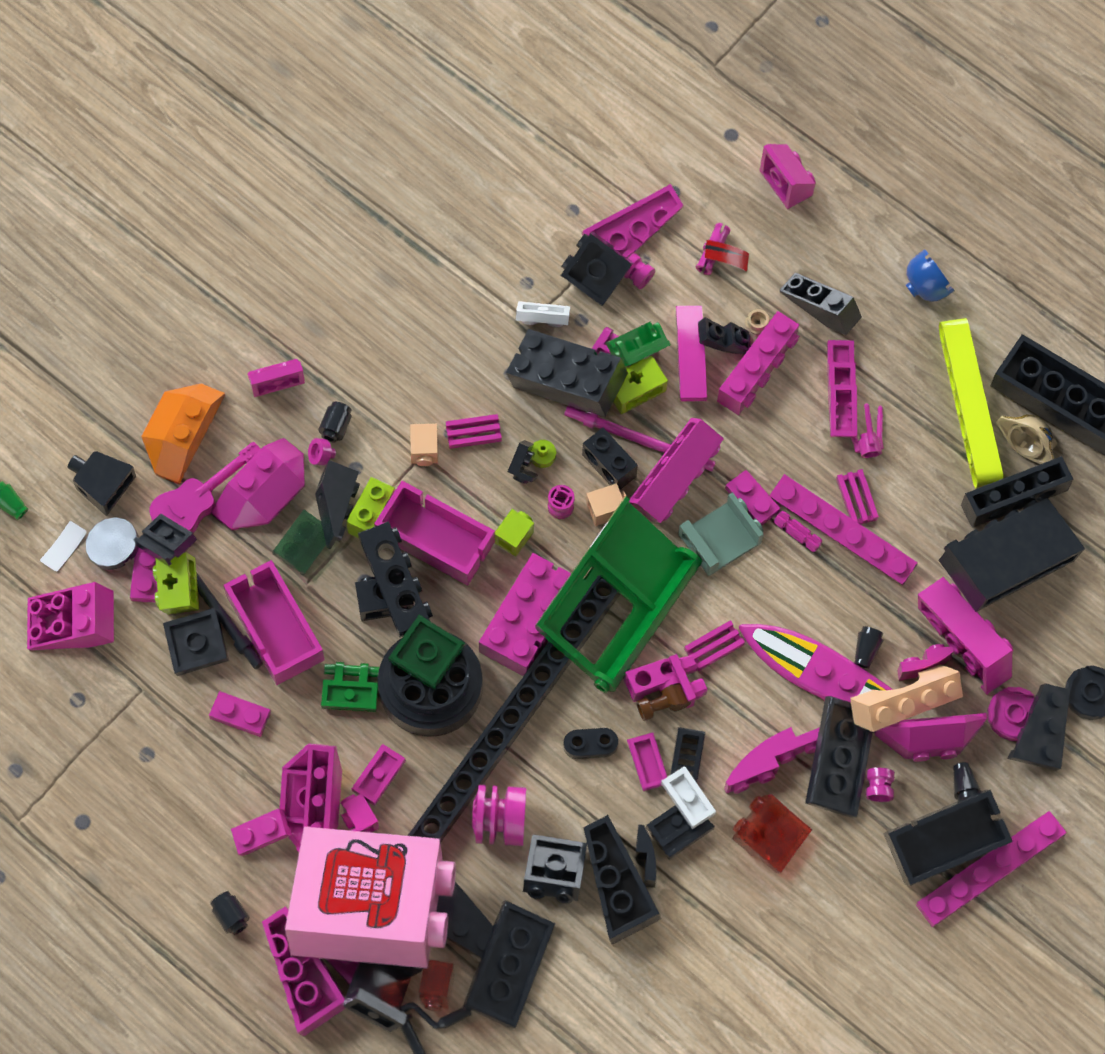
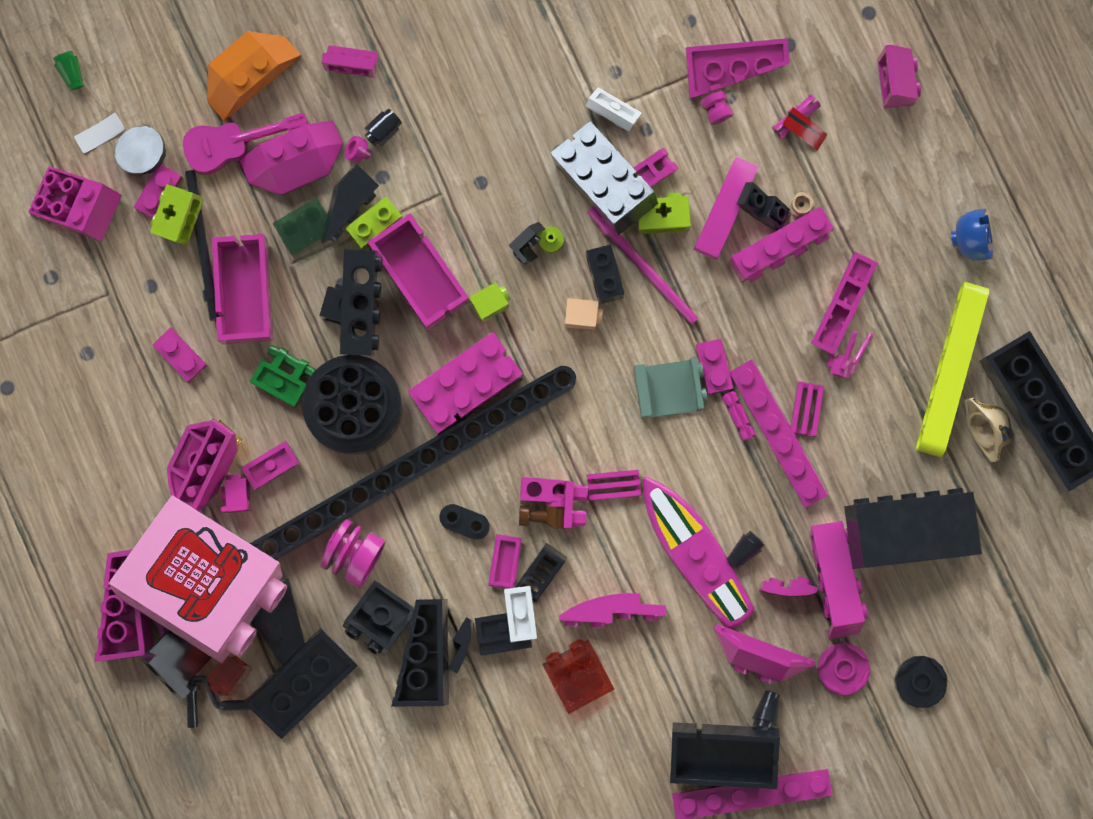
camera: 25 degrees right, 15 degrees up
black torso [67,451,136,516] -> none
black plate [133,514,197,566] -> none
black plate [163,608,229,676] -> none
black brick [210,891,250,935] -> none
dark pink plate [231,808,291,856] -> none
dark green tile [388,615,465,690] -> none
light nougat brick [410,424,438,466] -> none
dark pink tile [445,414,502,449] -> none
green piece [535,496,702,693] -> none
dark pink wheel [548,485,575,519] -> none
black plate [560,232,634,306] -> none
green hinge [606,321,671,367] -> none
dark pink brick [629,418,724,523] -> none
black slope [779,273,862,335] -> none
black tile [805,696,873,818] -> none
light nougat arch [850,664,963,732] -> none
dark pink wheel [866,768,895,802] -> none
black brick [961,456,1073,528] -> none
black wing [1007,683,1070,770] -> none

